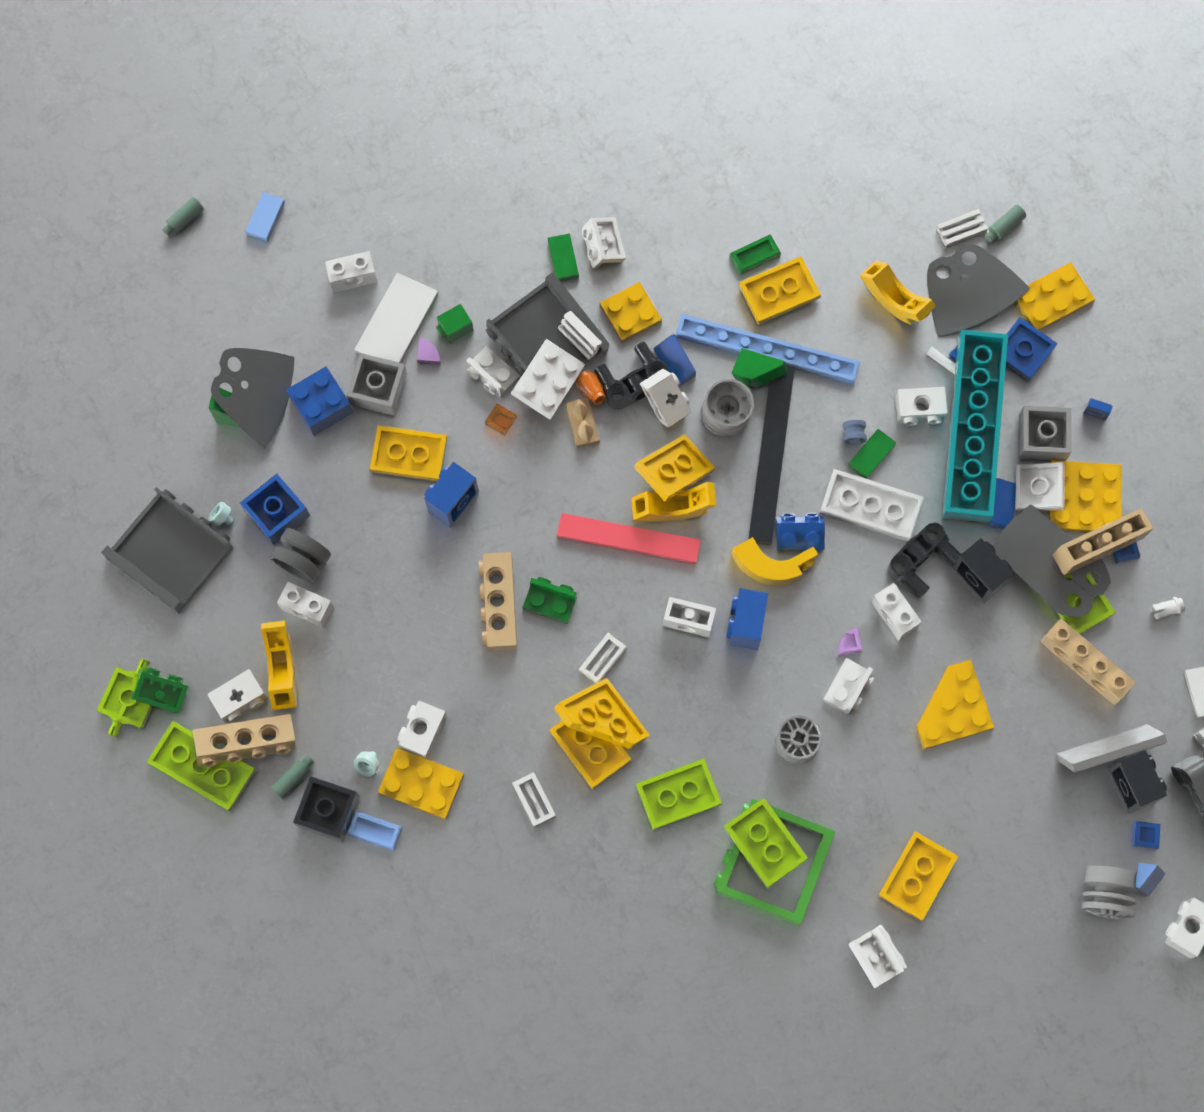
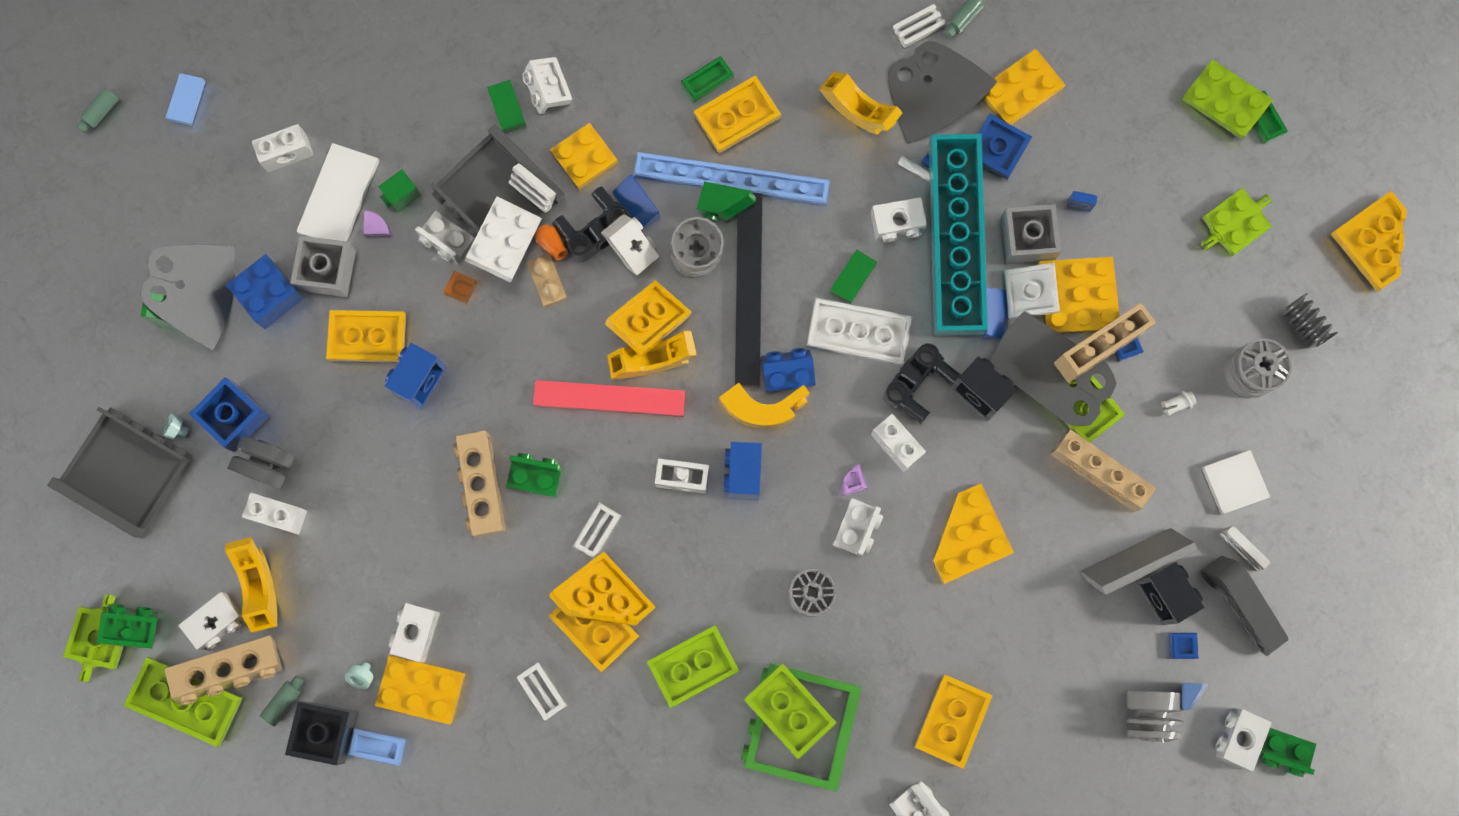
camera: 10 degrees left, 5 degrees up
sand blue wheel [842,420,867,445] -> none

